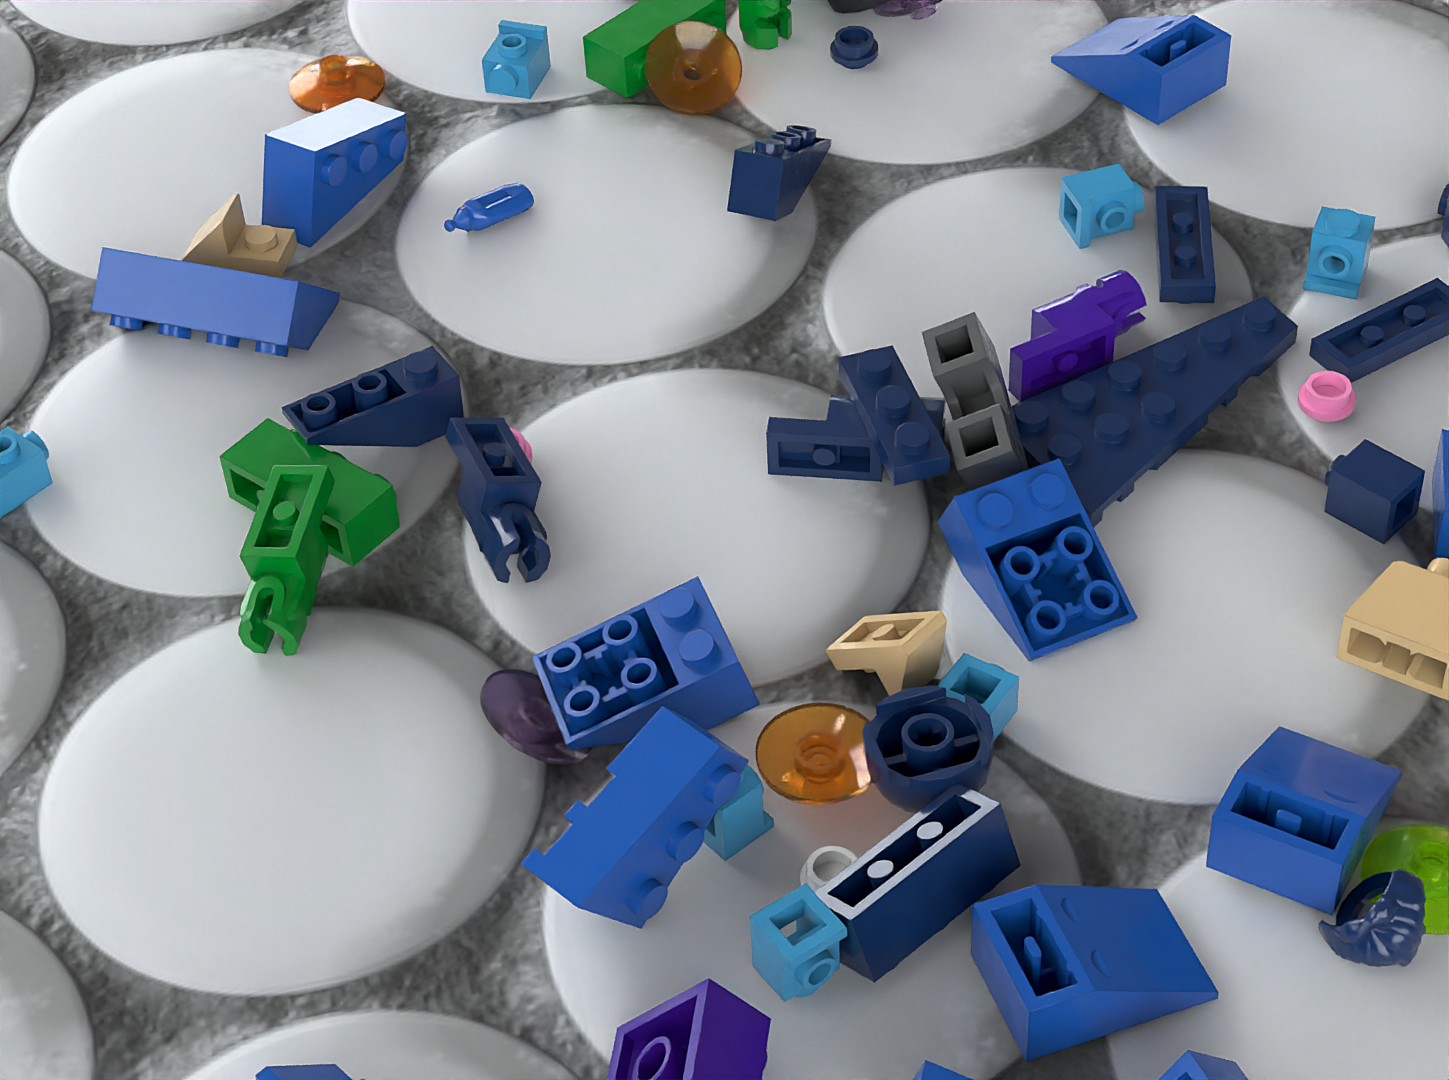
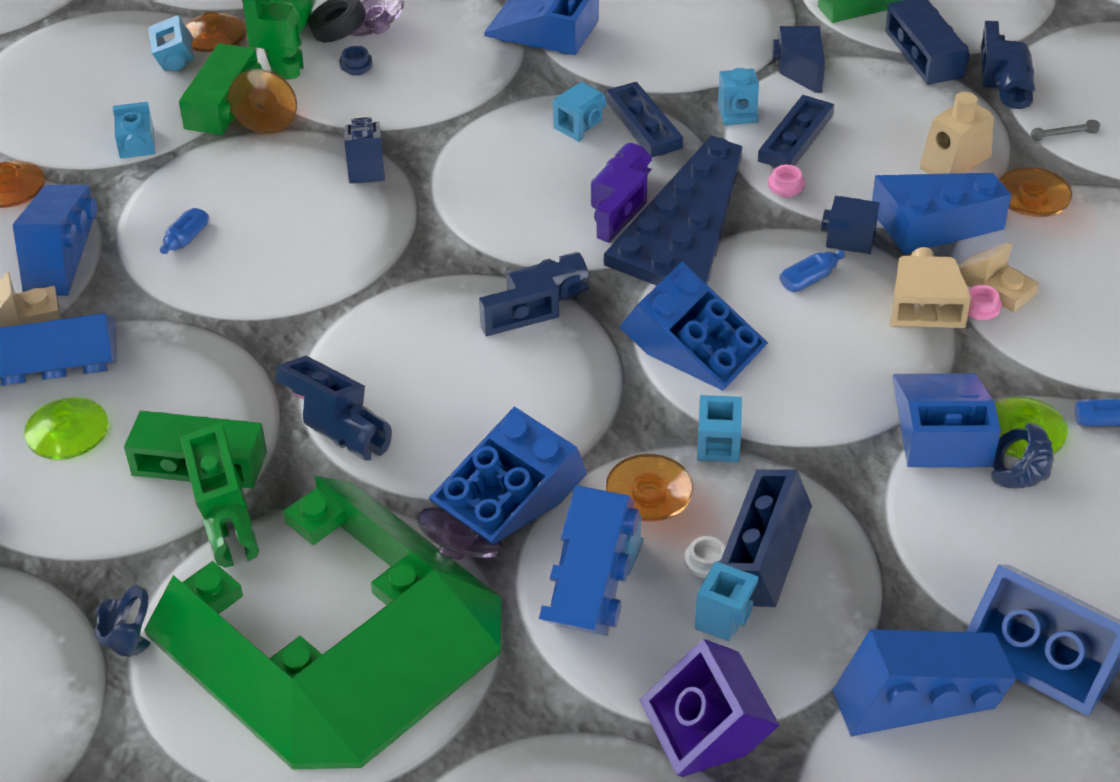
camera: 30 degrees left, 0 degrees up
dark blue slope [281,346,464,447] -> none
tan slope [825,611,947,696] -> none
dark blue plate [839,345,950,486] -> none
dark blue cylinder [862,685,994,813] -> none
dark grey arch [921,312,1029,491] -> none
blue slope [971,884,1219,1062] -> none
none -> clear neon green dish [24,397,108,460]
none -> dark blue piece [95,585,151,657]
none -> green slope [144,476,502,770]
none -> blue piece [779,250,845,292]

